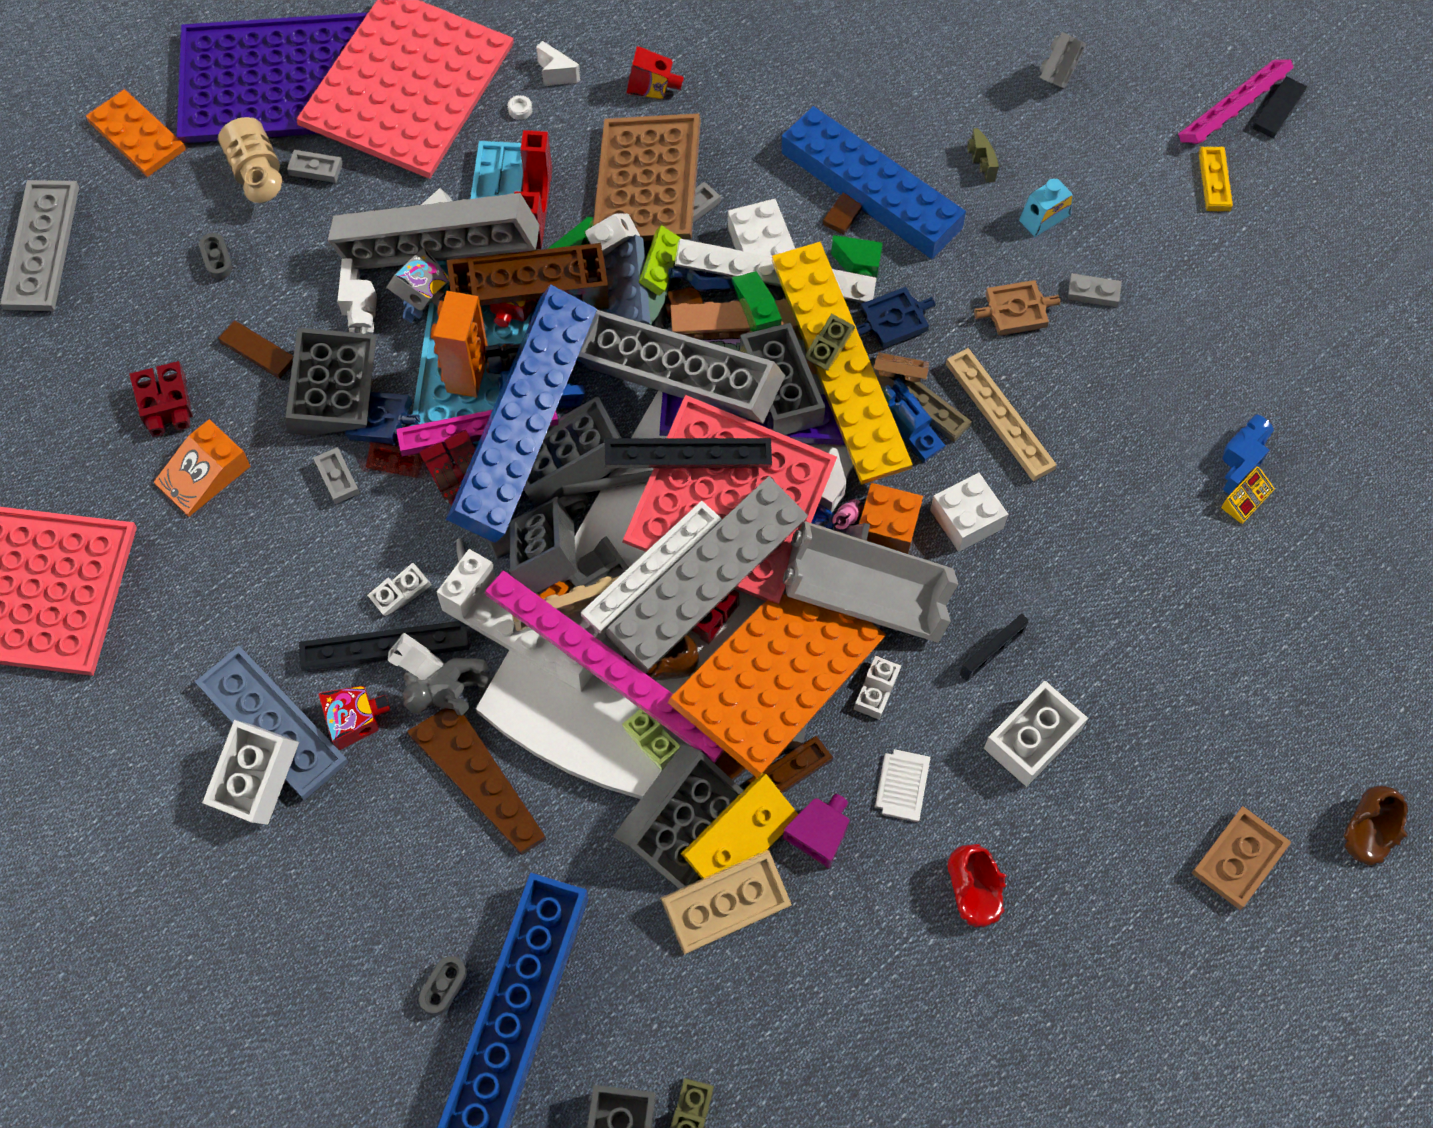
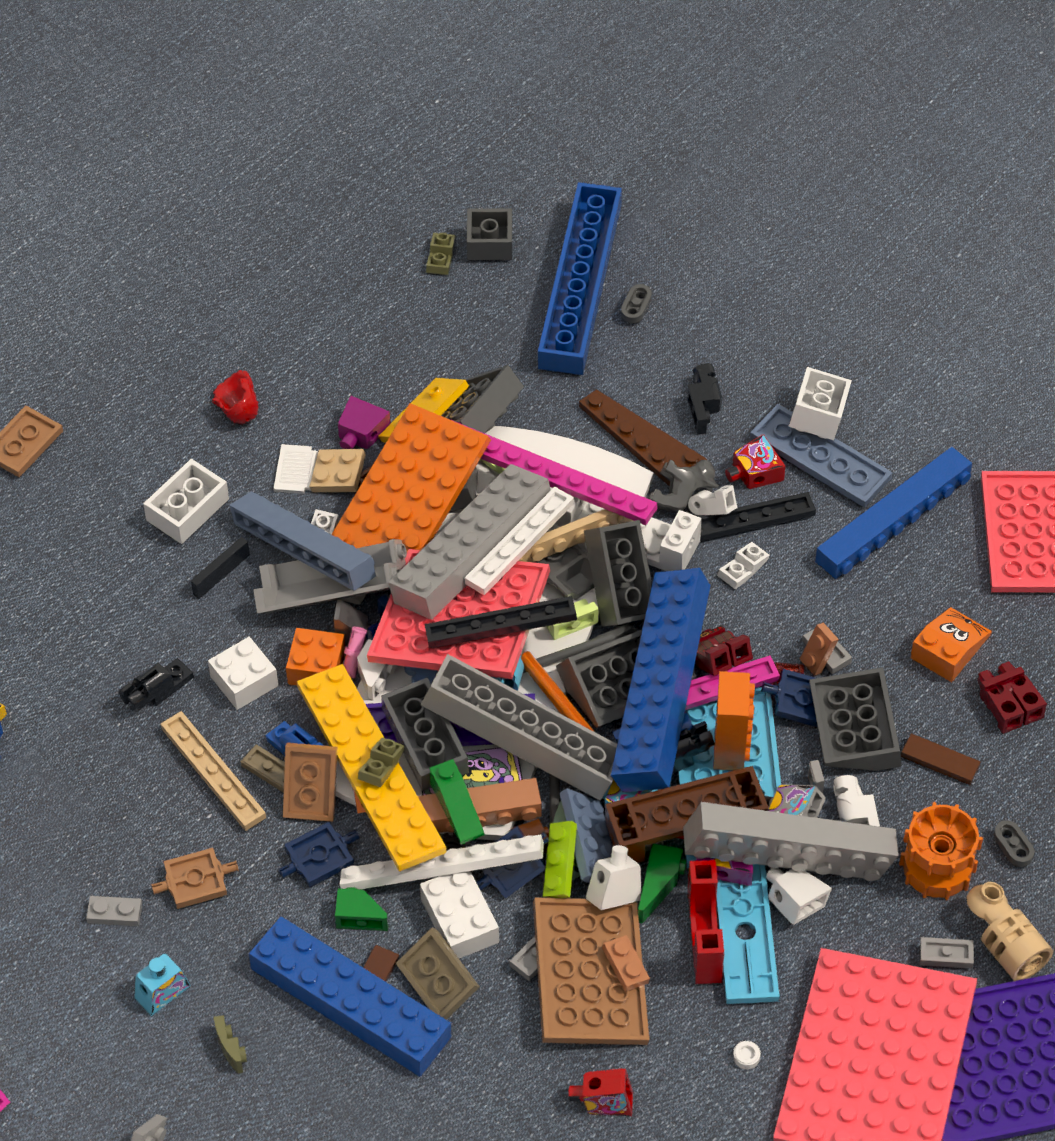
camera: 175 degrees right, 10 degrees down
white slope [536,41,580,86] -> none
tan tile [660,850,792,954] -> none
none -> black plate [119,658,194,711]
none -> sand blue brick [229,491,376,591]
none -> tan plate [310,449,366,492]
none -> dark tan plate [396,928,480,1020]
none -> orange axle [521,651,595,732]
none -> yellowish green panel [546,599,598,640]
none -> nougat plate [602,935,650,992]
none -> black plate [687,363,723,435]
none -> nougat plate [800,623,839,676]
none -> light grey tile [807,760,825,794]
none -> blue brick [815,447,972,579]
none -> orange piece [899,802,983,901]

